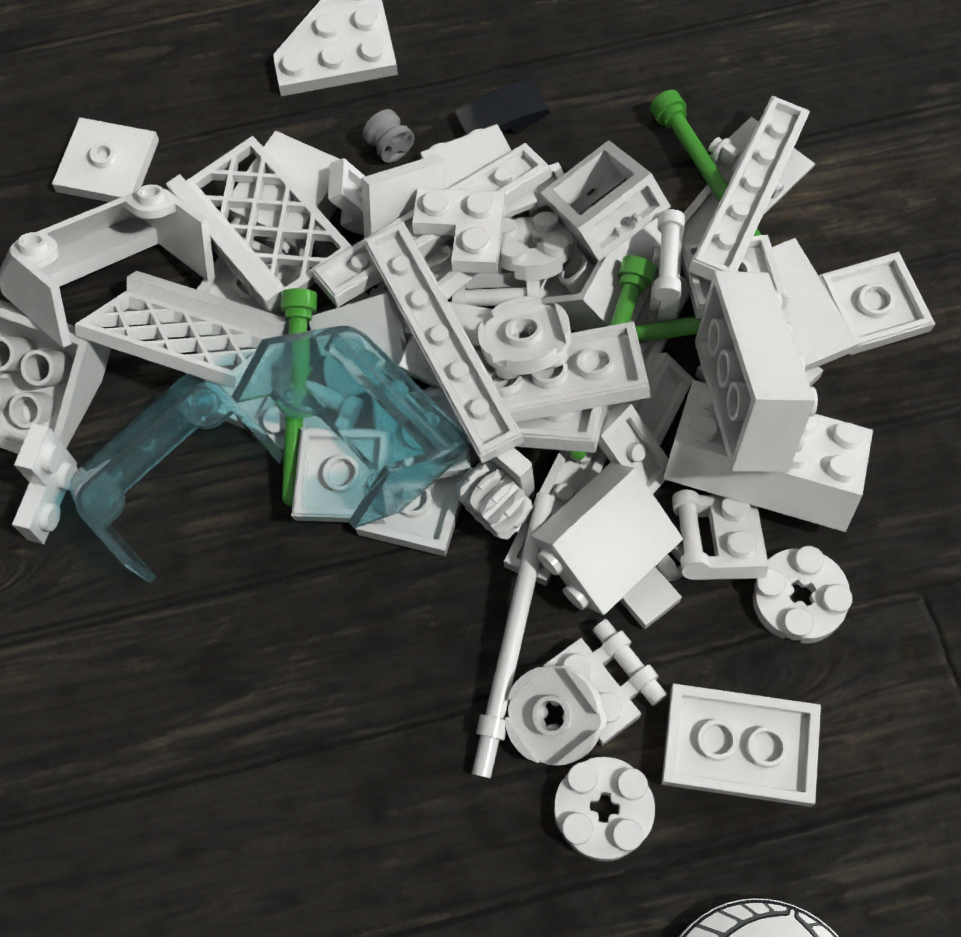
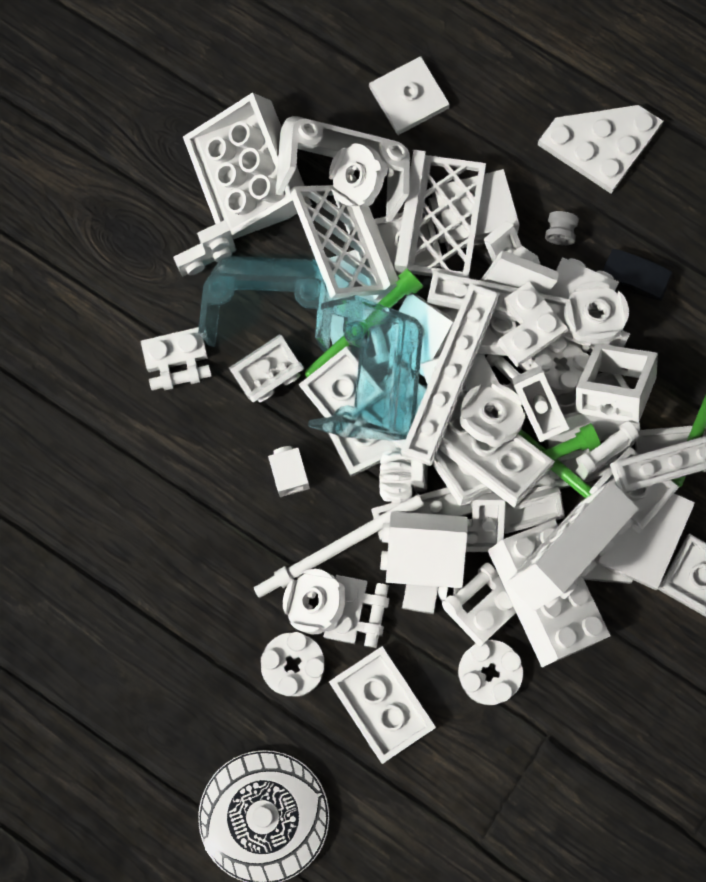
camera: 50 degrees right, 10 degrees up
none -> white plate [141,327,212,391]
none -> white bracket [229,334,304,402]
none -> white brick [268,446,310,497]
none -> white plate [329,143,388,207]
none -> white slope [512,365,569,442]
none -> white plate [564,281,629,344]

